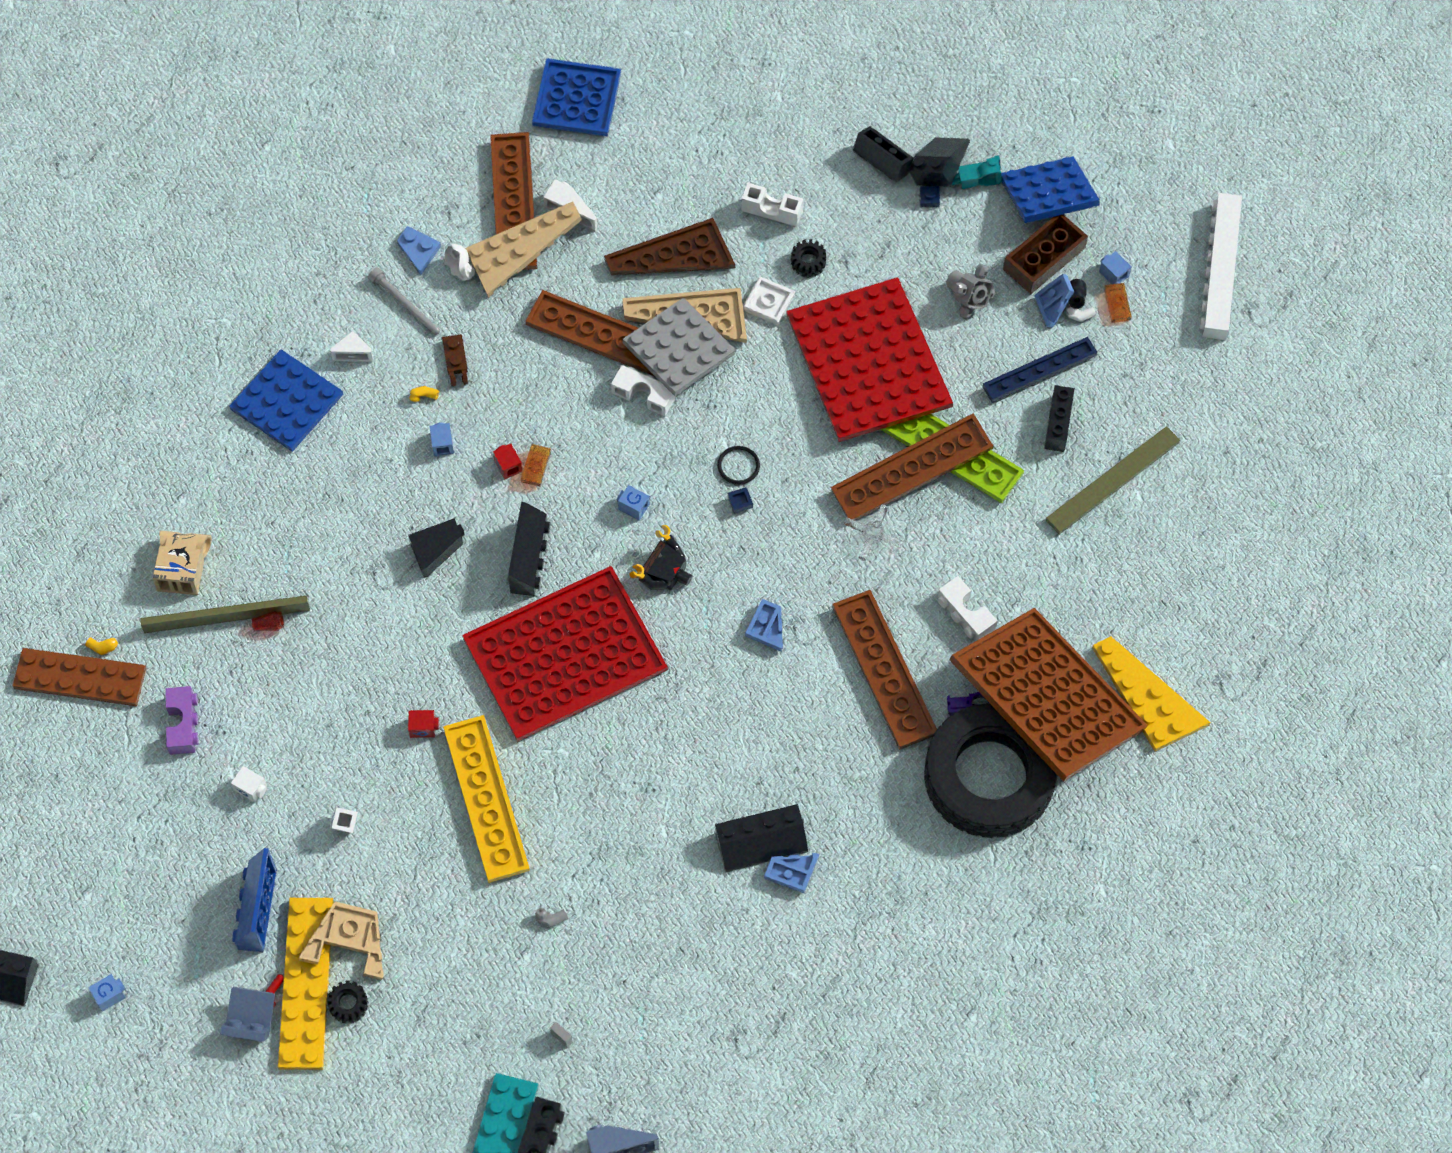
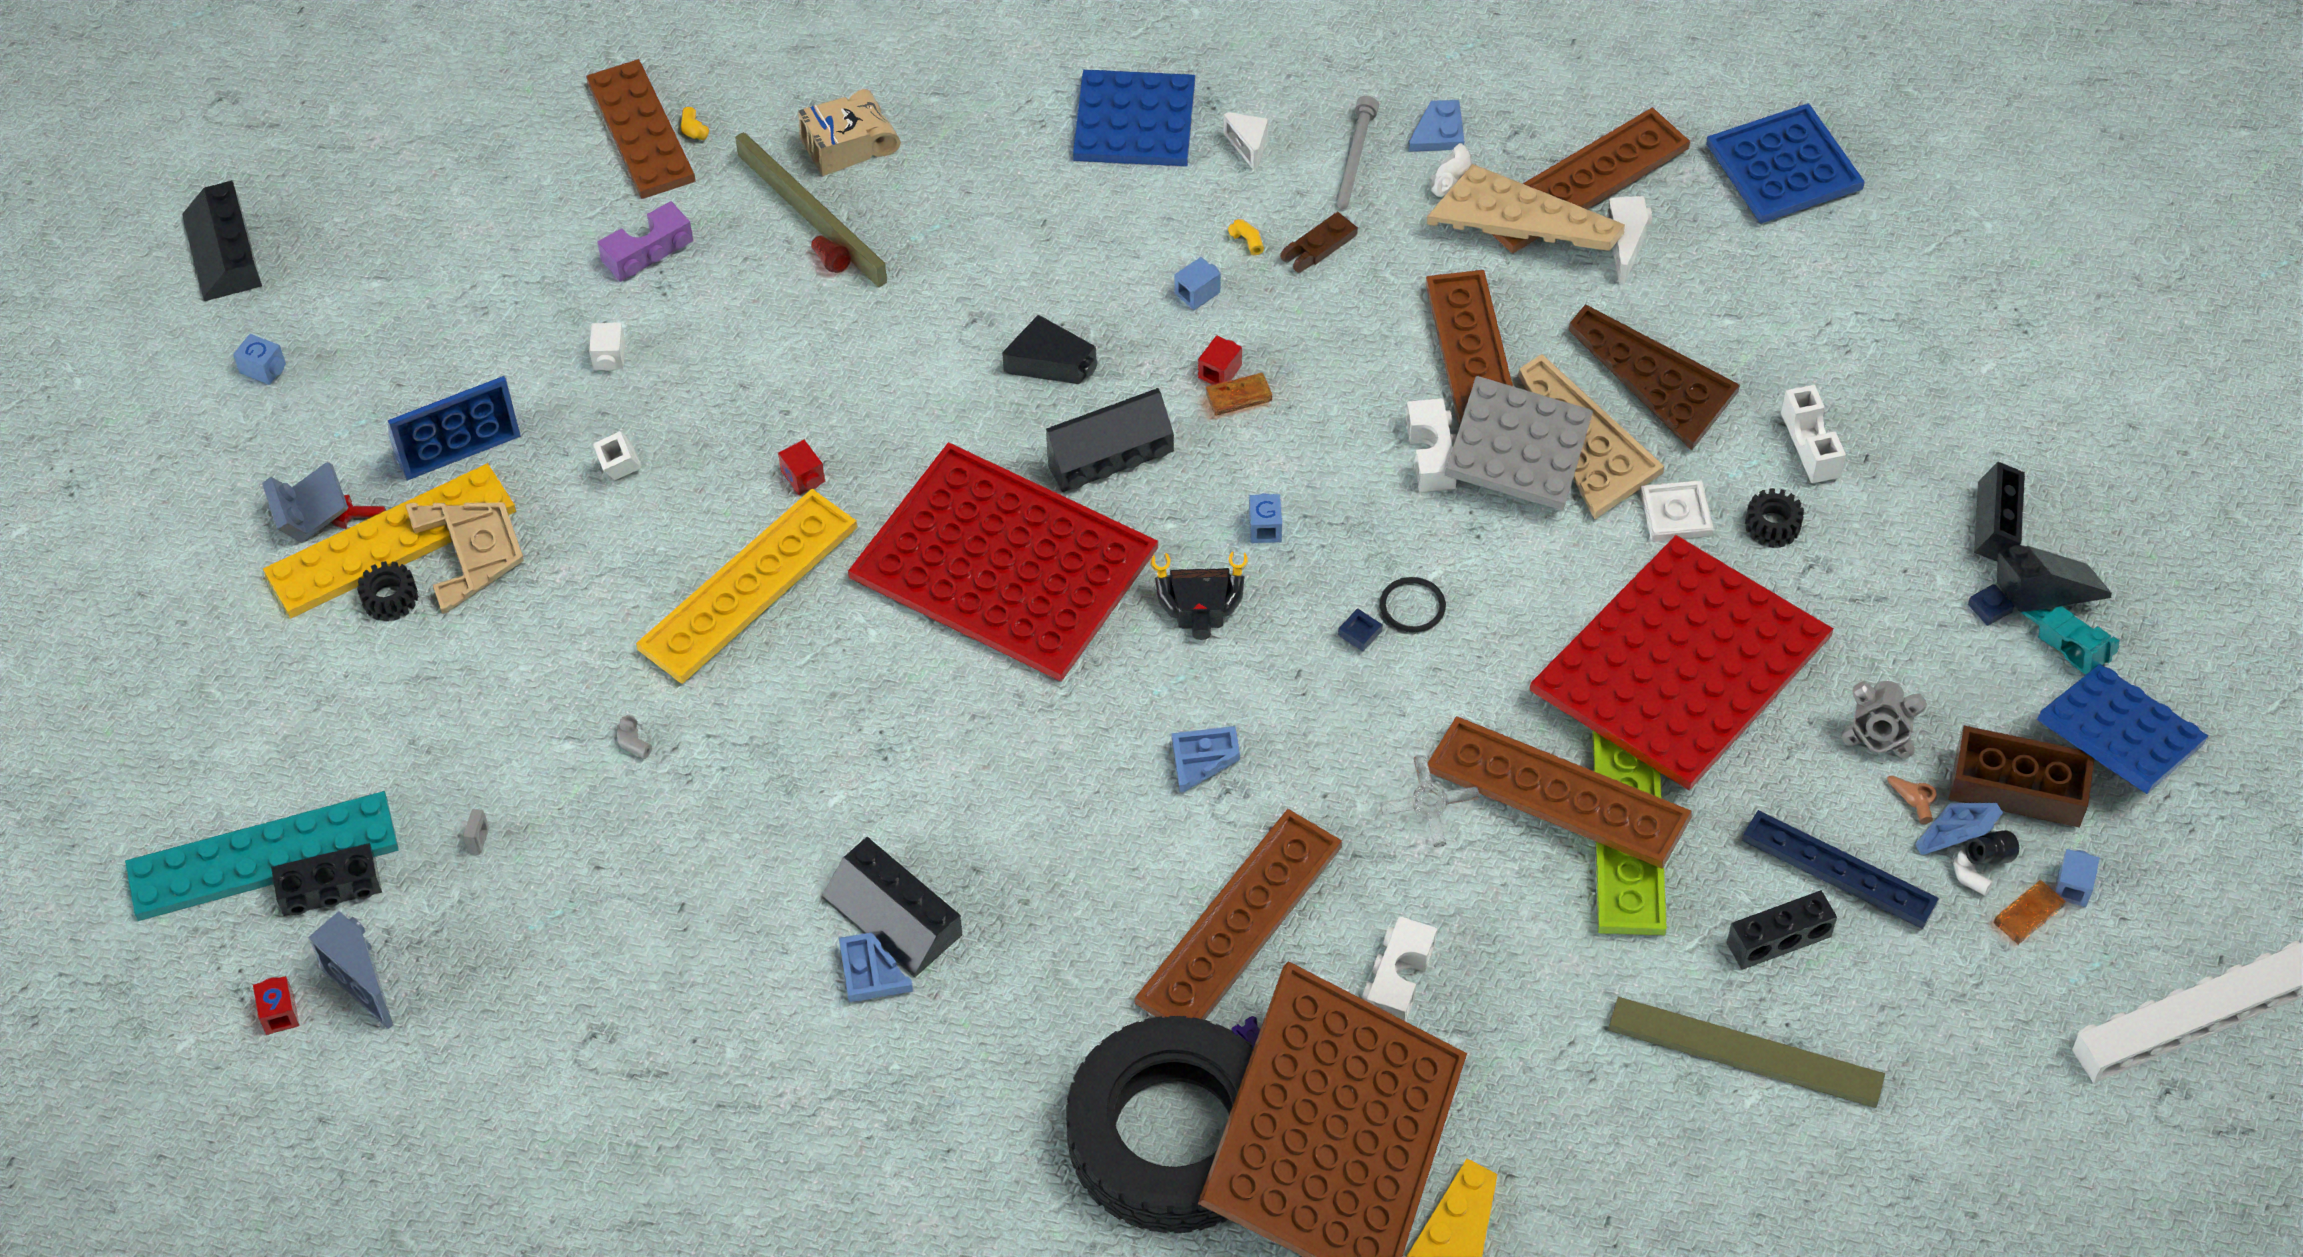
camera: 60 degrees right, 10 degrees down
none -> nougat animal [1887,775,1936,824]

